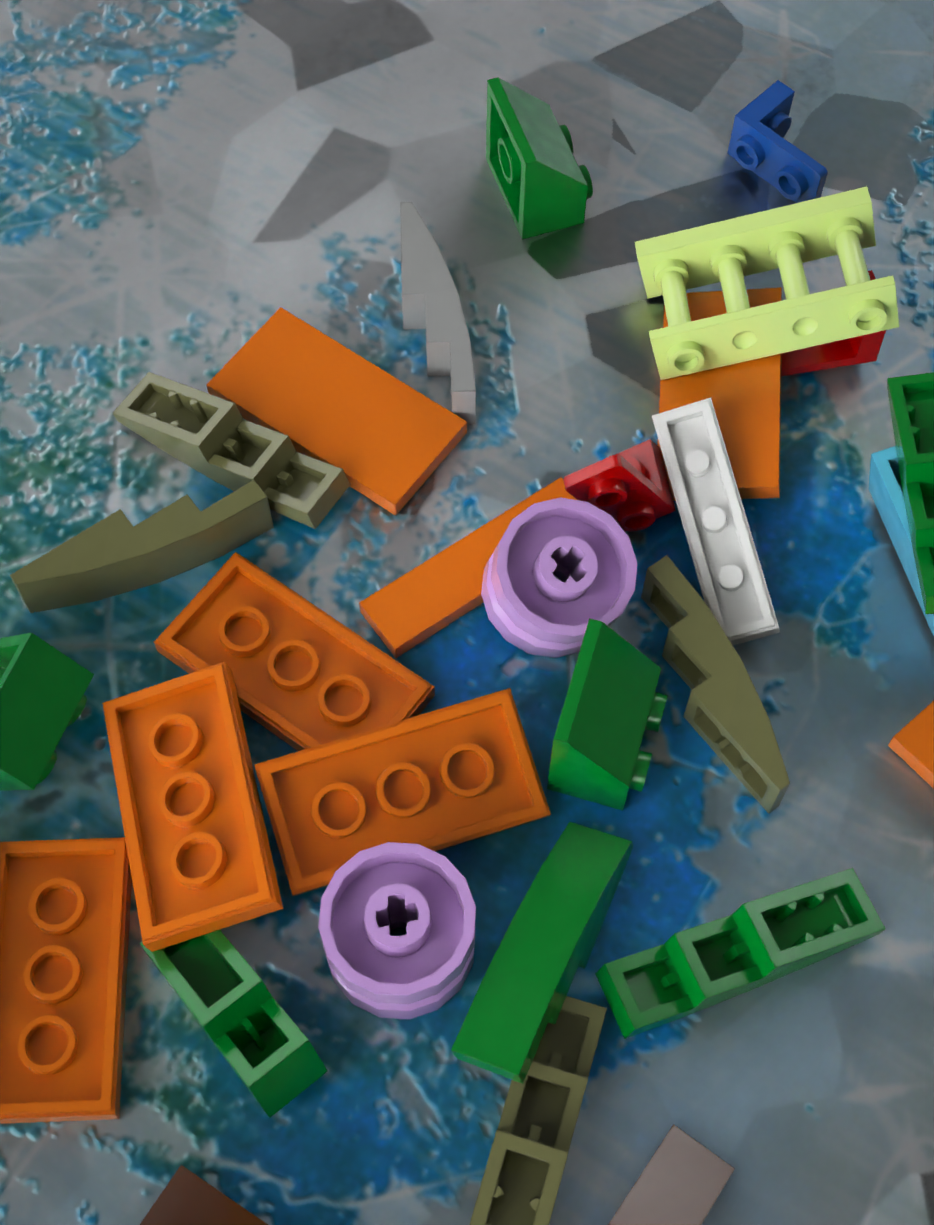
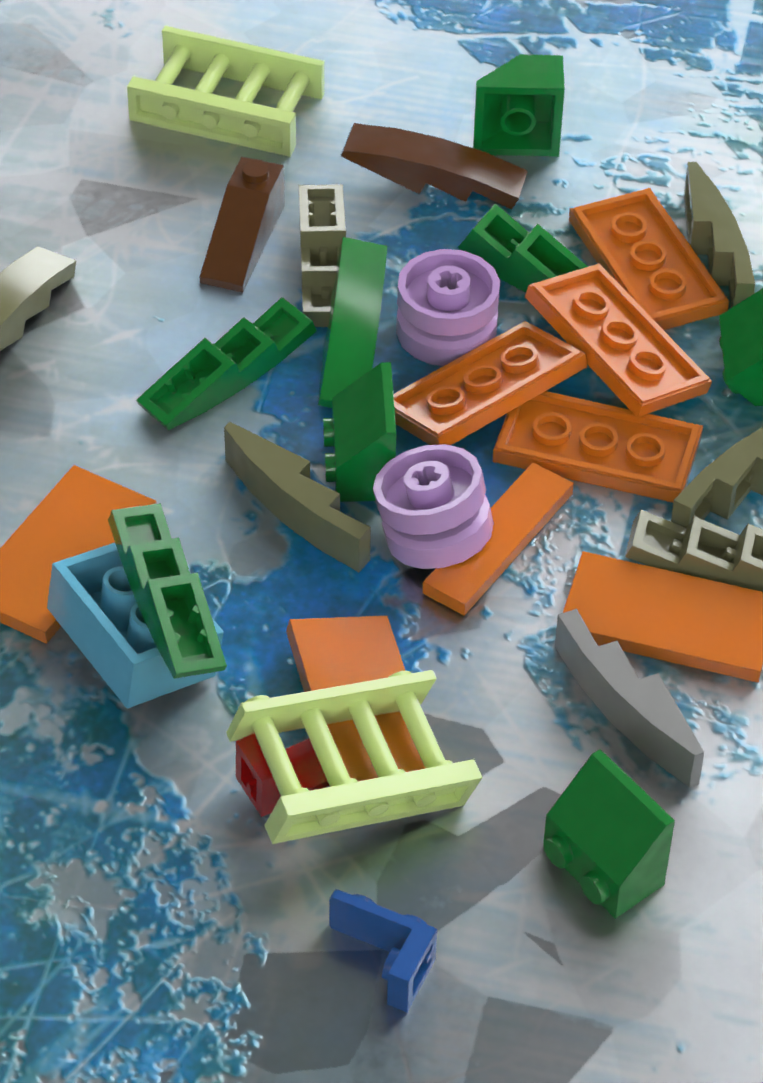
camera: 160 degrees right, 15 degrees down
red bracket [563,439,676,532] -> none
white tile [652,398,780,646] -> none

